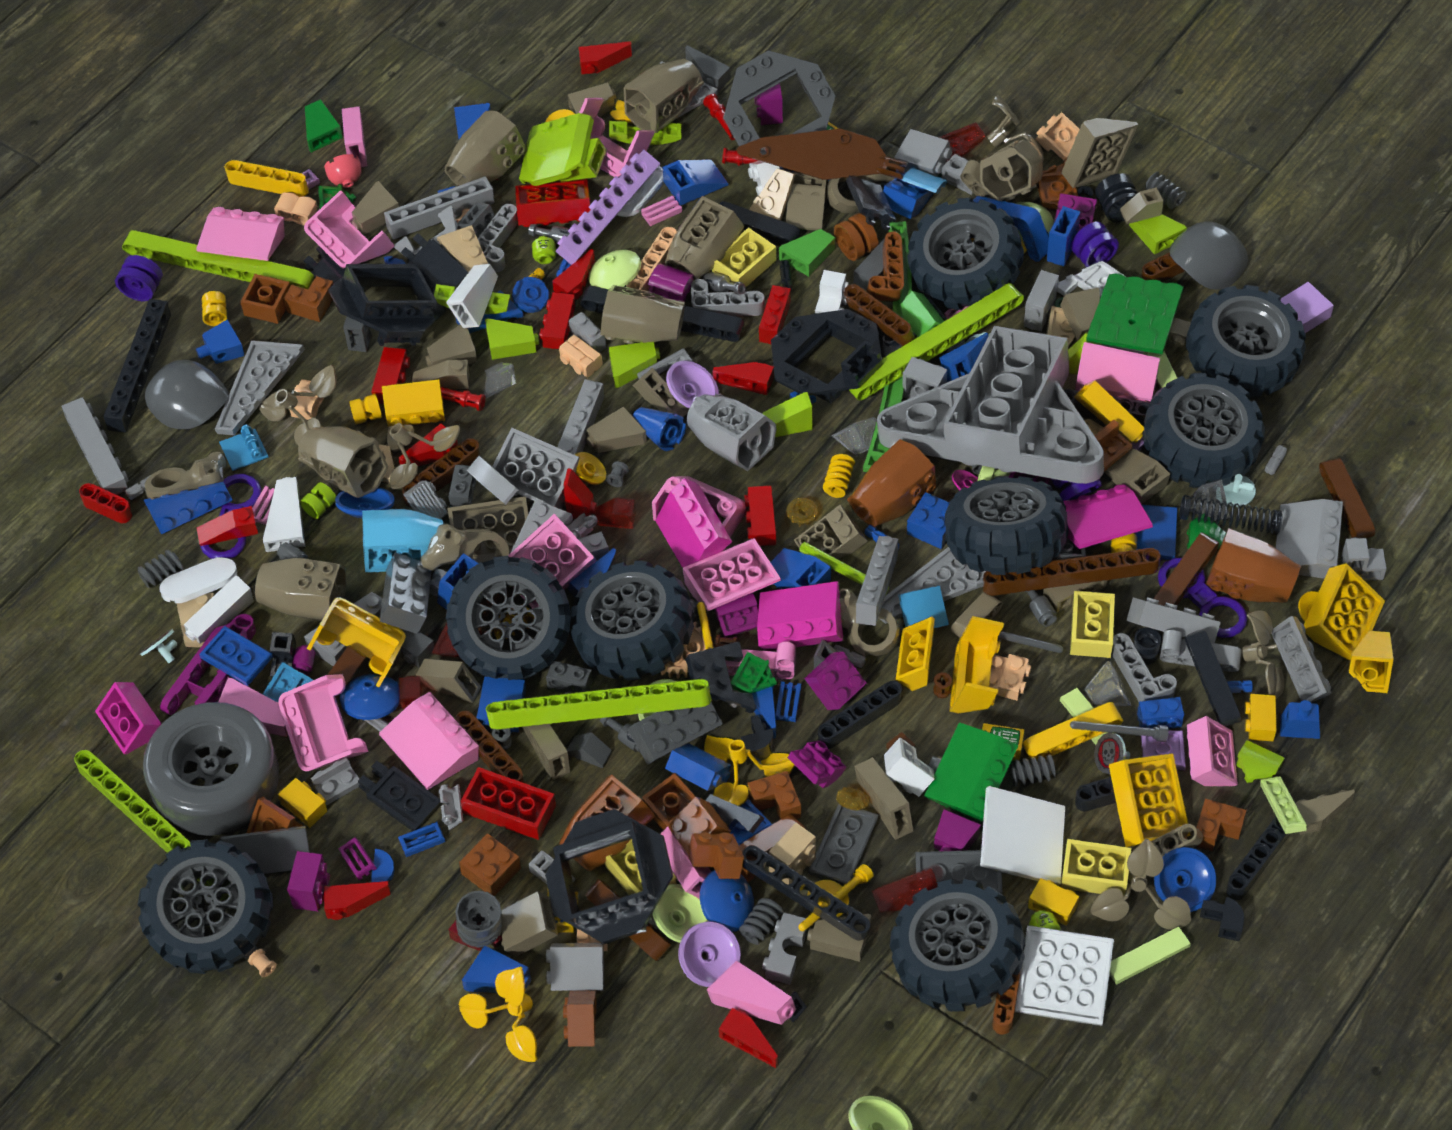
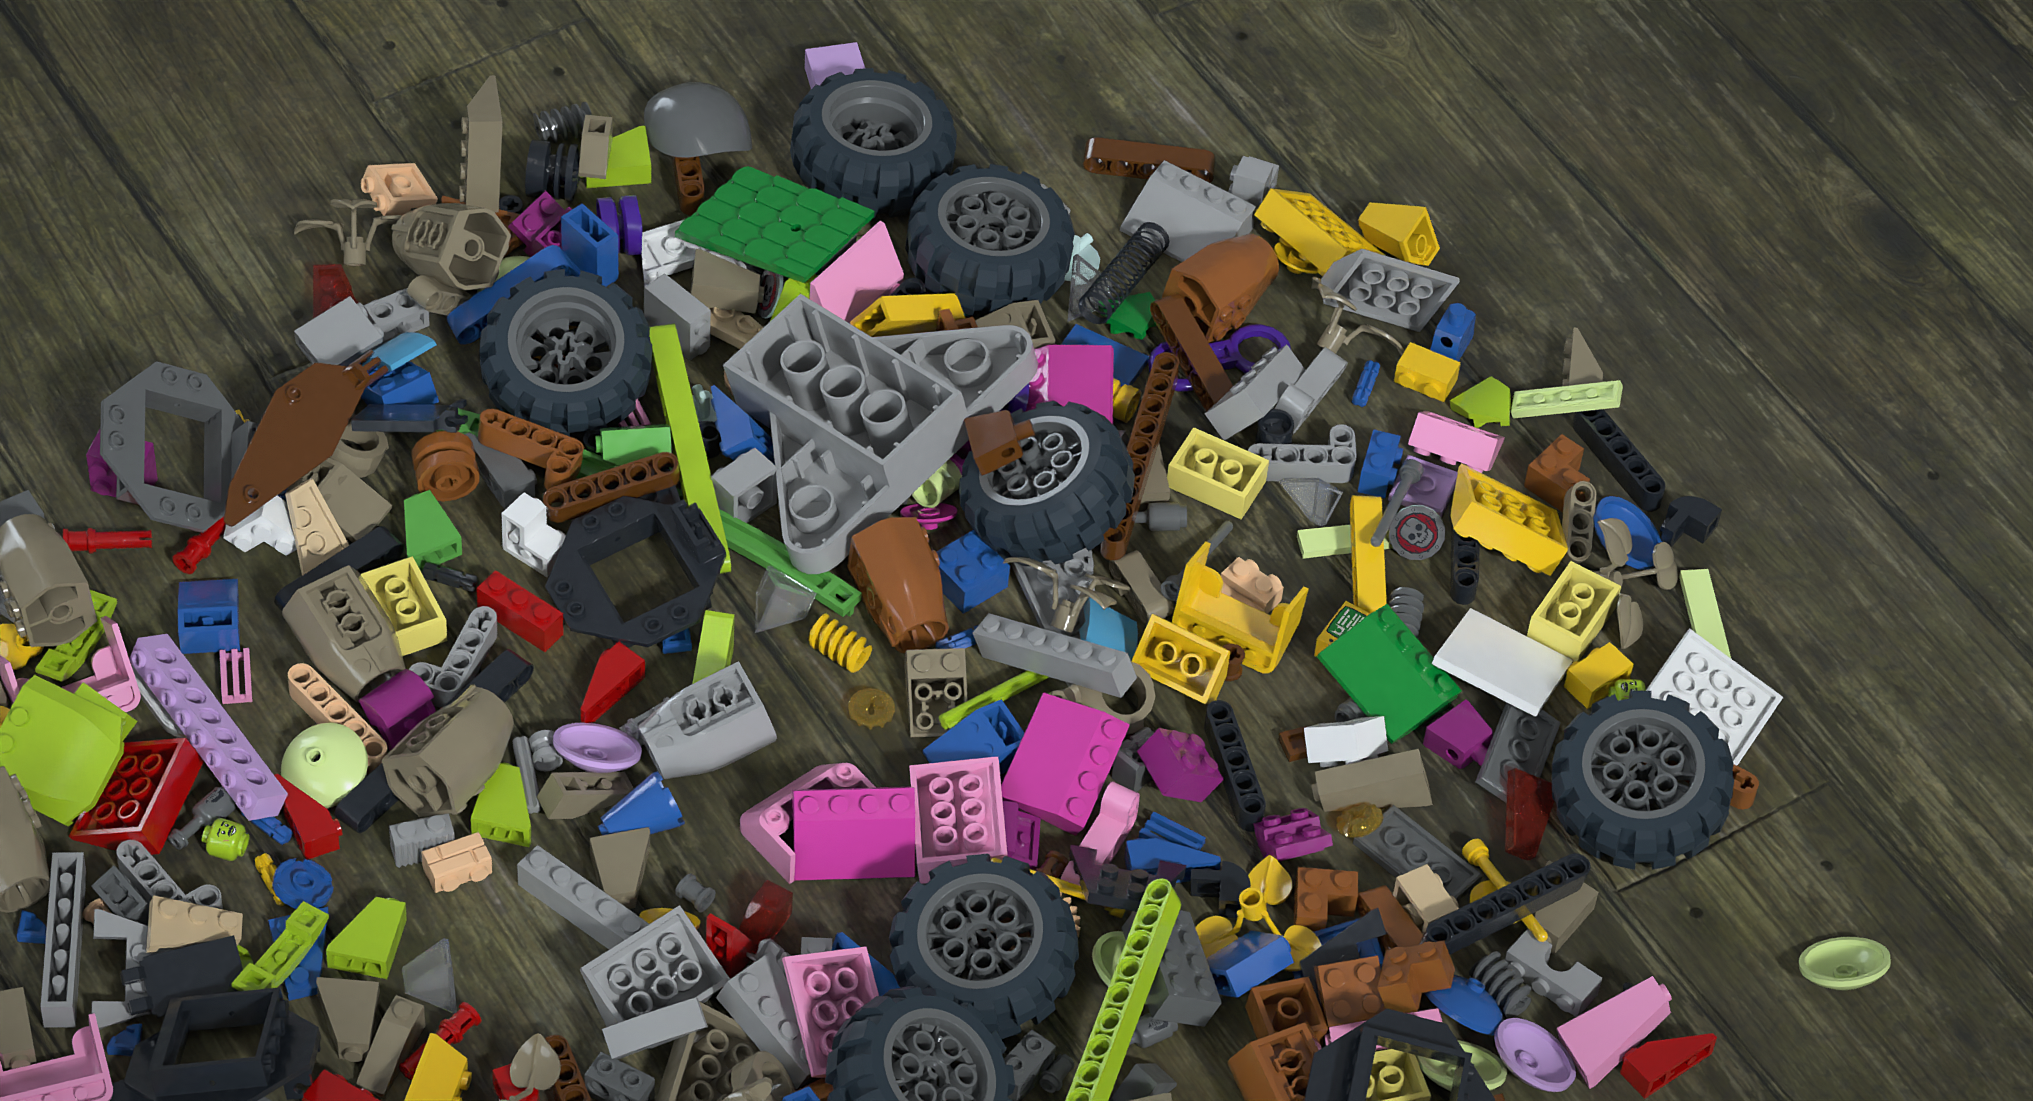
camera: 75 degrees left, 5 degrees down
white slope [447,264,498,328] -> none
red brick [539,292,576,349] -> none
flat silver piece [703,272,746,295] -> none
green slope [731,651,777,693] -> none
red brick [744,485,776,546] -> none
black beam [1185,630,1242,727] -> none
none -> reddish brown torso [964,410,1035,476]
none -> dark tan plant [1003,557,1131,633]

